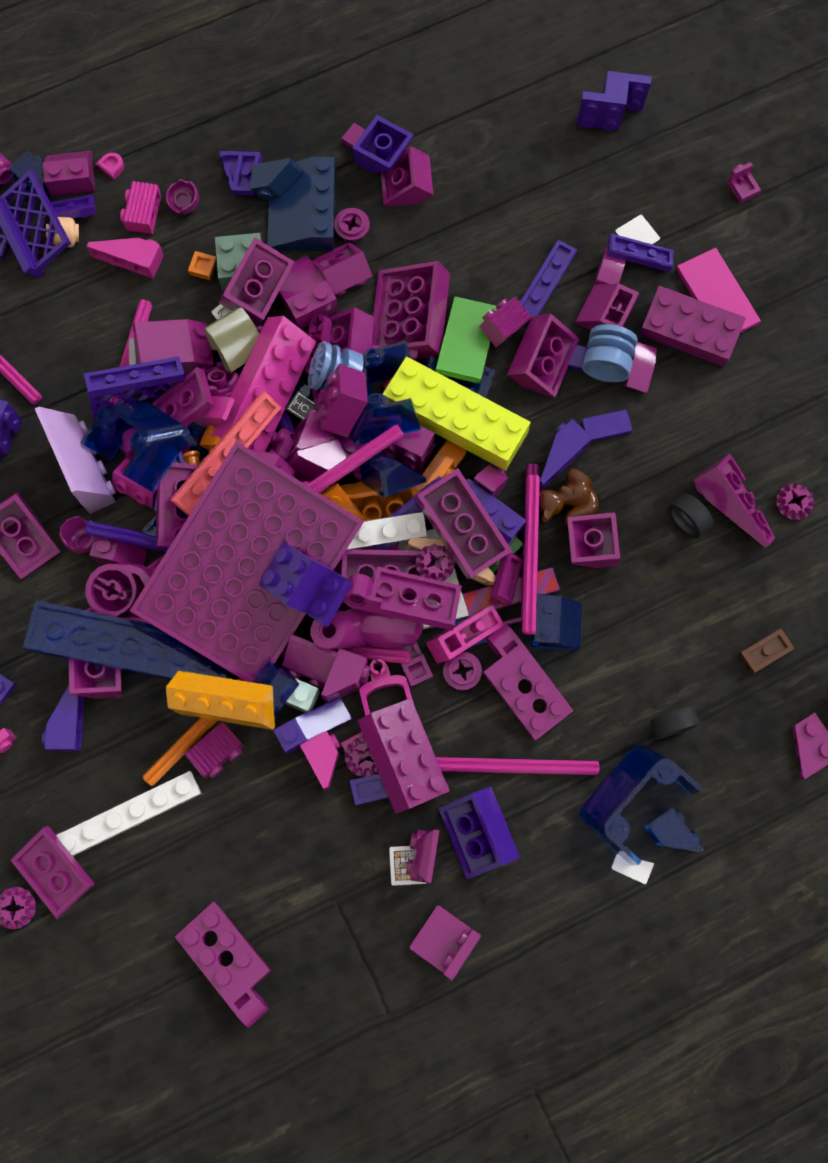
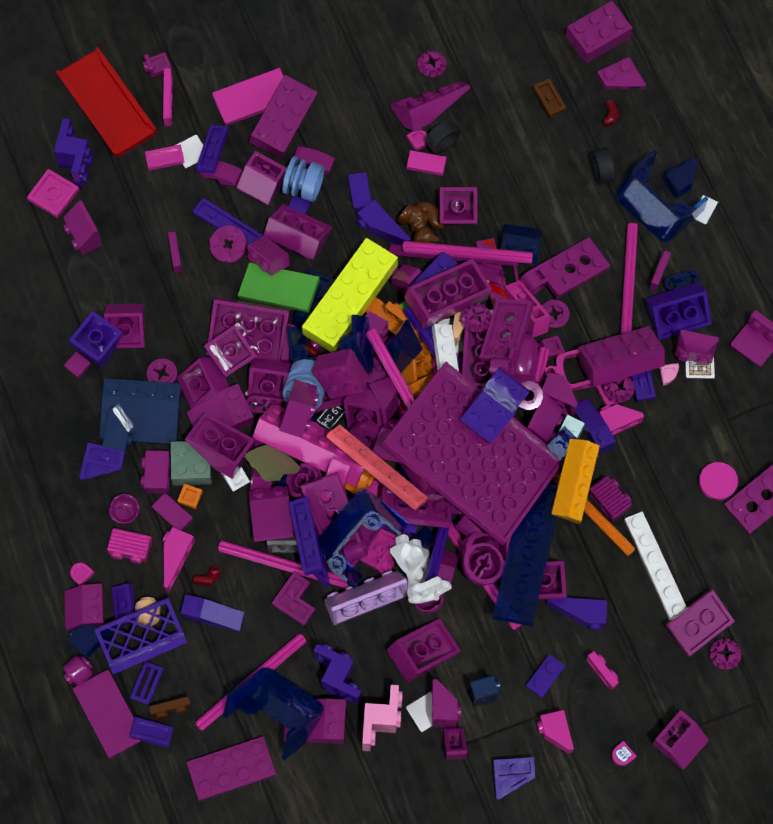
camera: 85 degrees left, 5 degrees down
none -> dark pink plate [27,169,79,218]
none -> red ladder [56,47,157,157]
none -> magenta slope [63,200,102,255]
none -> magenta brick [141,451,171,494]
none -> dark pink tile [145,144,185,171]
none -> magenta tile [151,493,193,531]
none -> dark pink tile [163,68,173,126]
none -> magenta tile [168,231,182,274]
none -> dark purple slope [181,594,244,632]
none -> dark red arm [193,566,221,586]
none -> magenta brick [204,322,260,377]
none -> magenta plate [209,225,248,263]
none -> magenta plate [272,572,316,626]
none -> magenta brick [279,379,319,438]
none -> white hips [390,534,452,604]
none -> dark pink tile [407,130,427,151]
none -> dark pink tile [407,150,446,176]
none -> dark red arm [603,100,620,126]
none -> magenta tile [649,251,671,292]
none -> bright pink tile [659,363,679,386]
none -> clear blue beam [664,270,699,292]
none -> dark pink tile [699,462,738,501]

